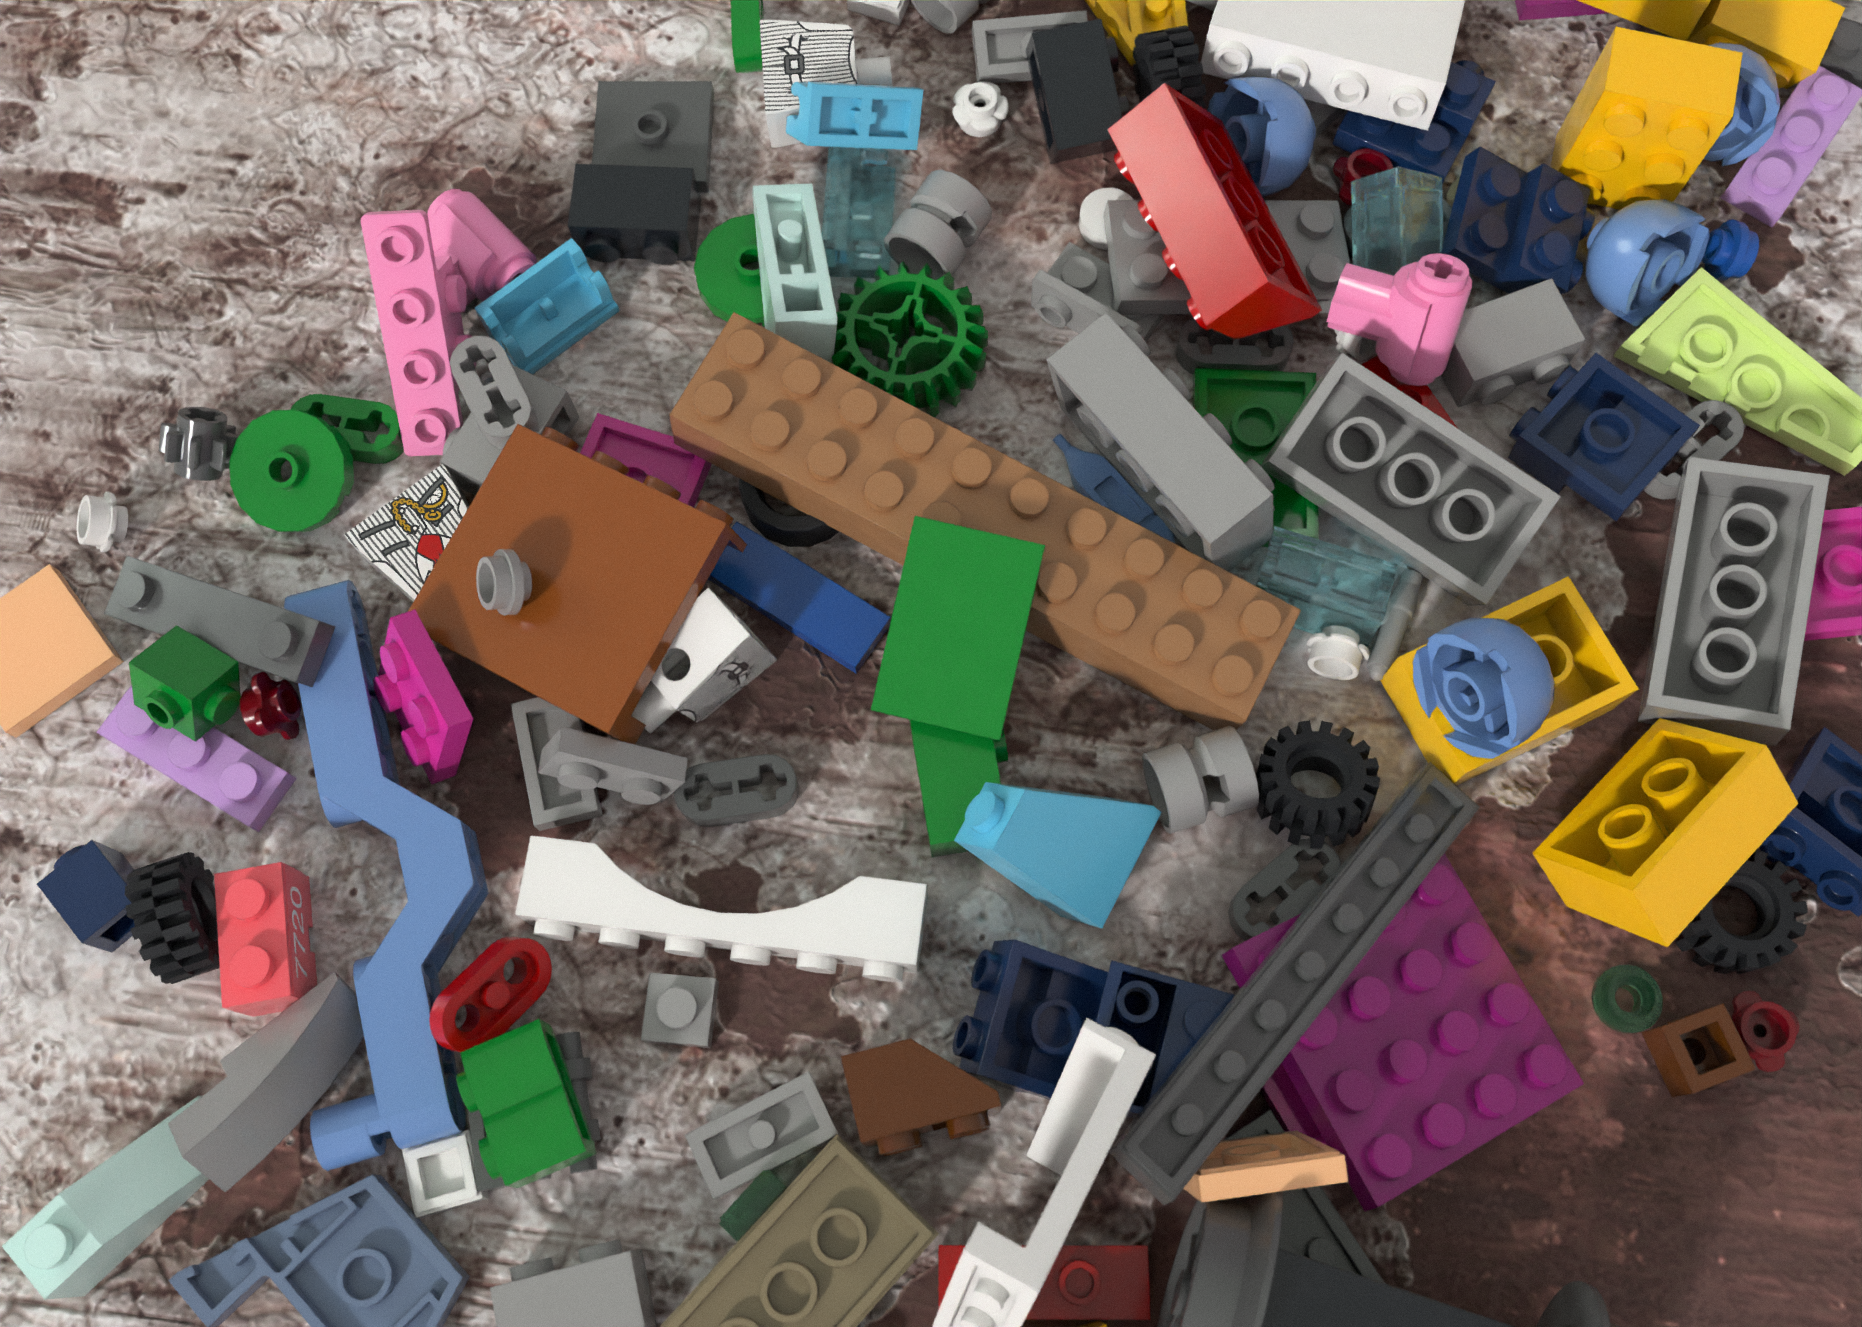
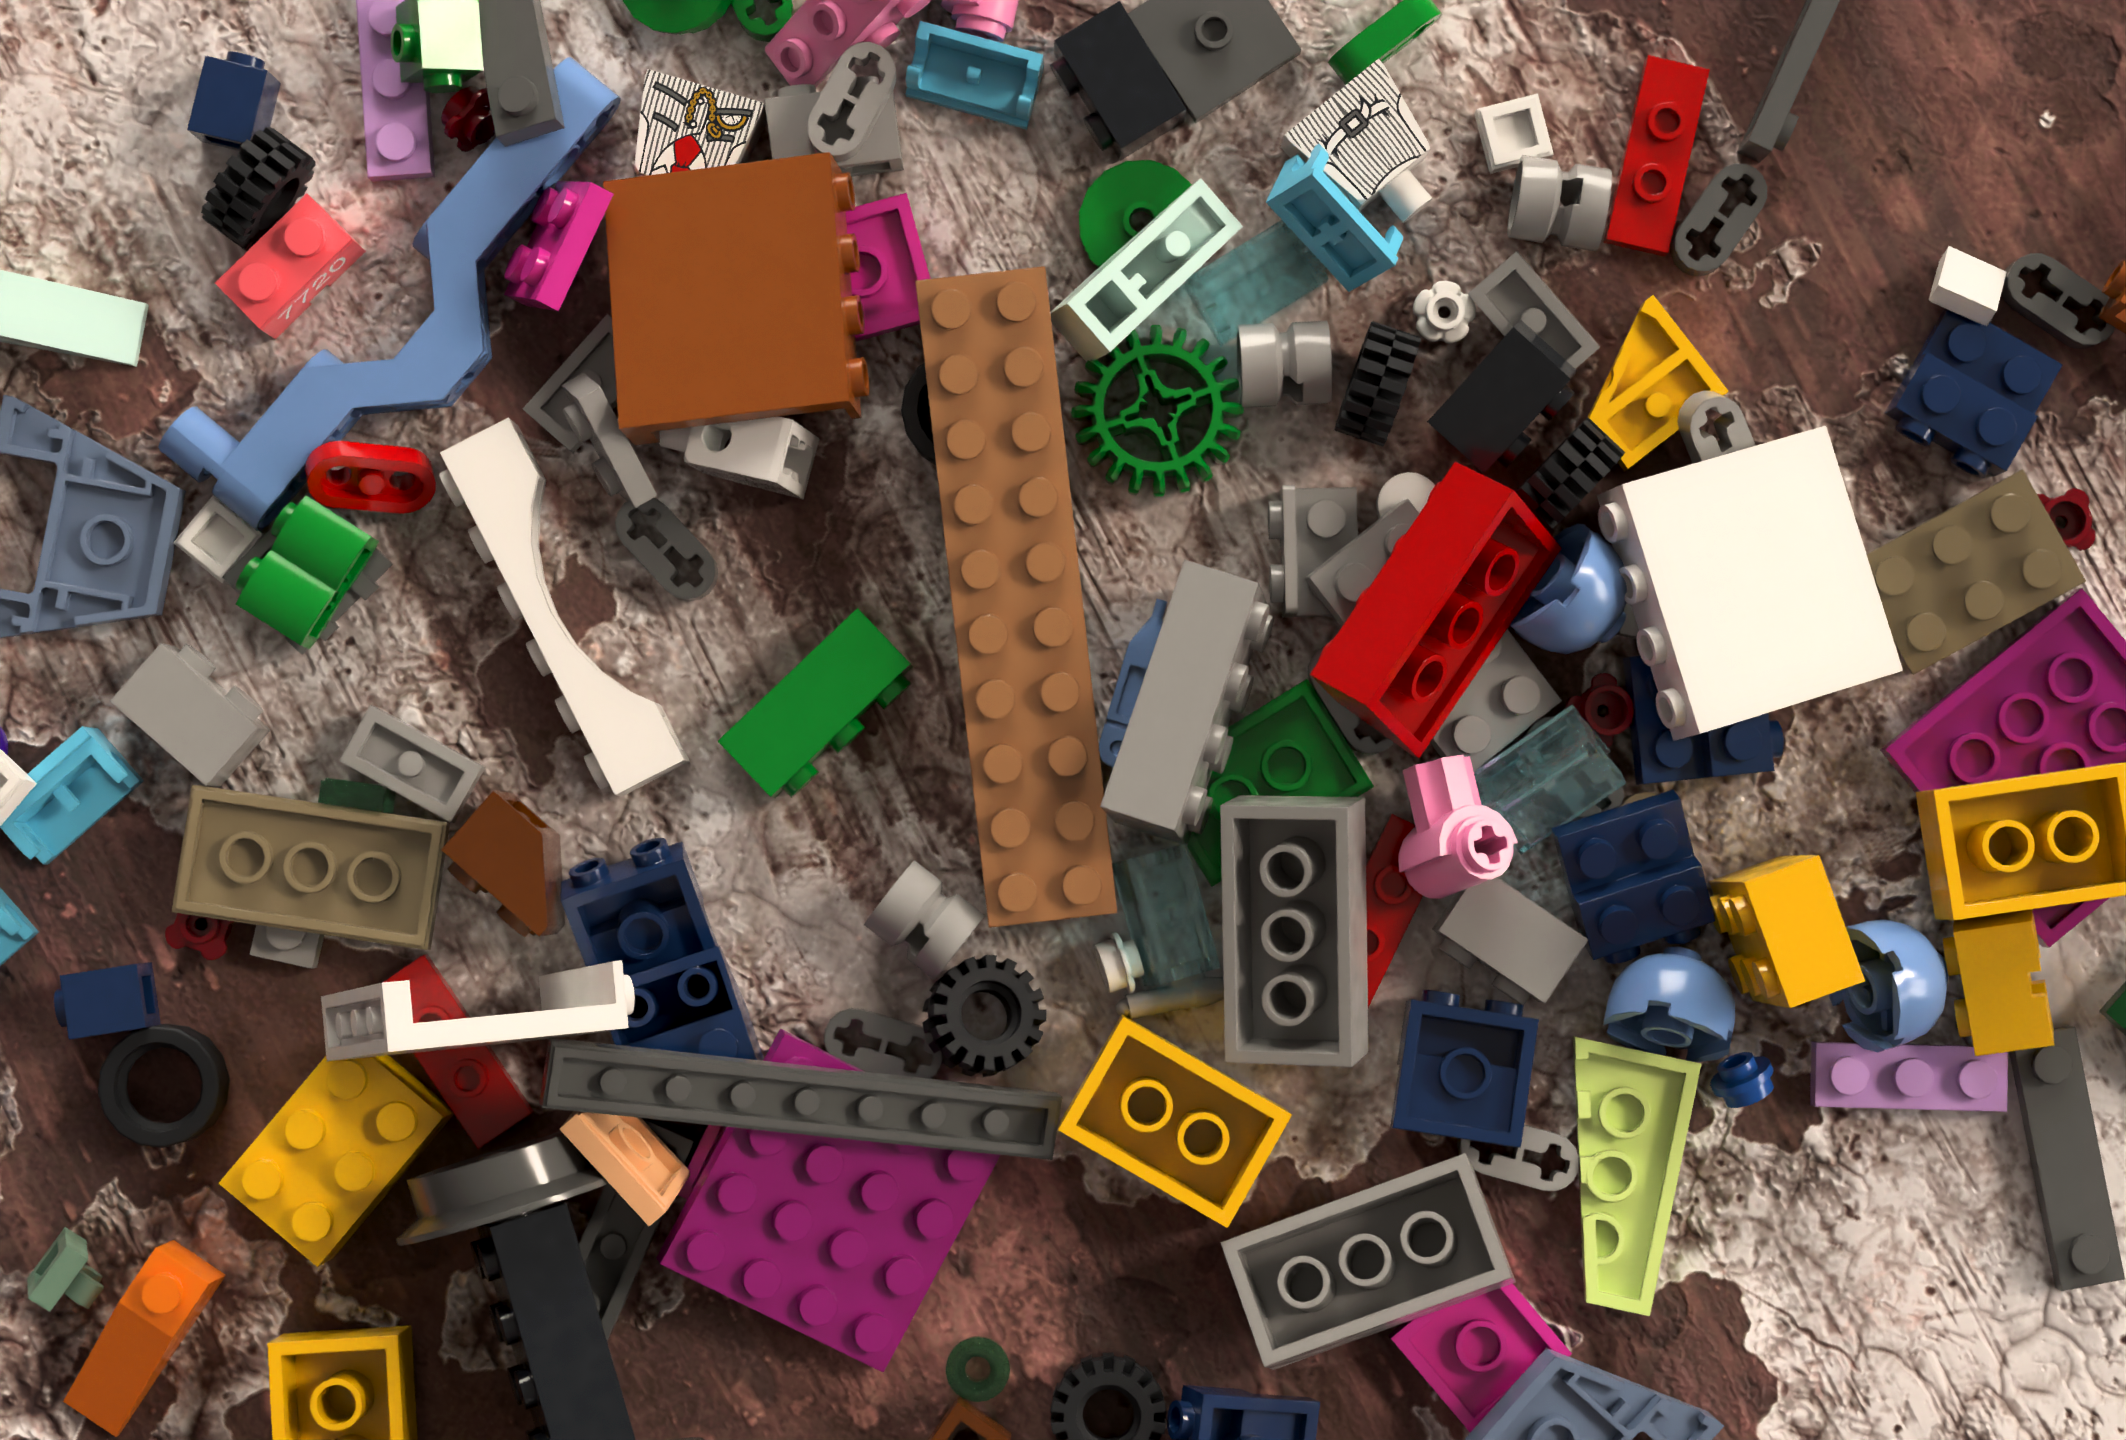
camera: 50 degrees right, 15 degrees up
light grey slope [168,971,364,1192] -> none
light grey plate [476,549,532,616] -> none
light grey plate [641,973,719,1048] -> none
blue tile [708,521,891,674] -> none
green tile [871,516,1045,741] -> none
medium azure slope [954,782,1162,929] -> none
medium blue cylinder [1413,618,1555,759] -> none
yellow brick [1532,718,1798,947] -> none
none -> black tyre [1334,321,1421,447]

